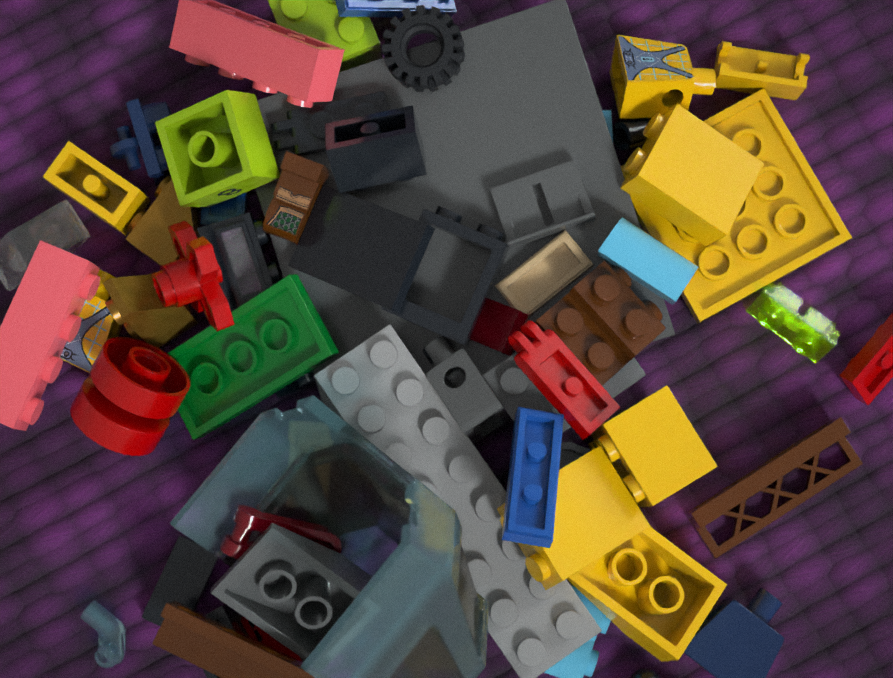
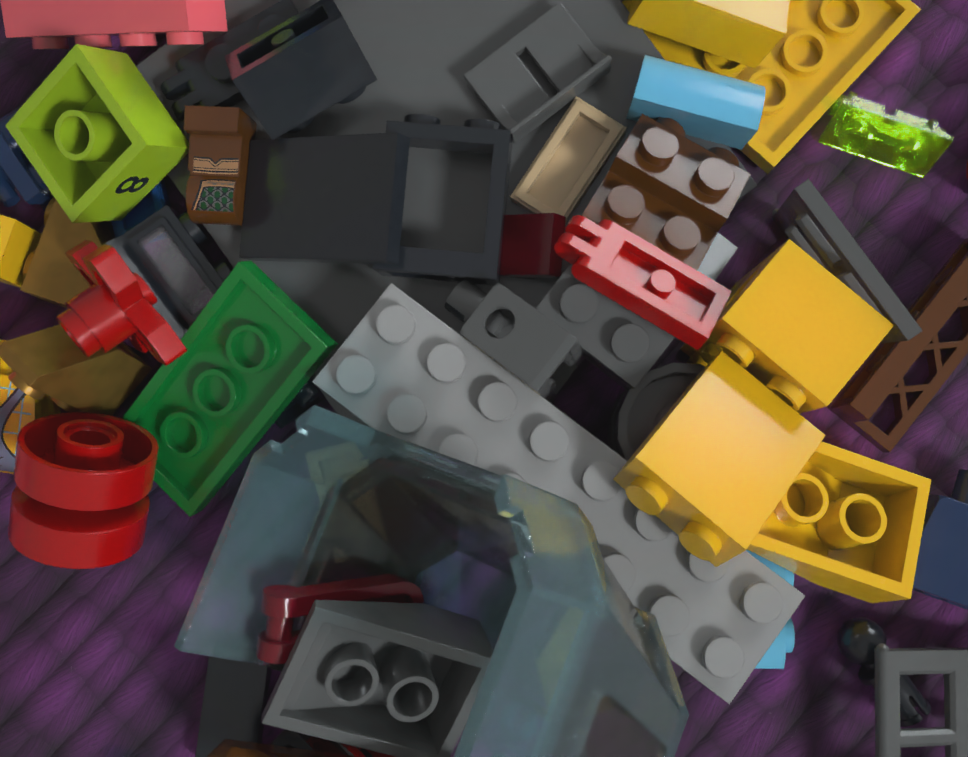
camera: 20 degrees left, 0 degrees up
blue tile [501,407,564,548] -> none
none -> dark grey window [772,178,923,343]

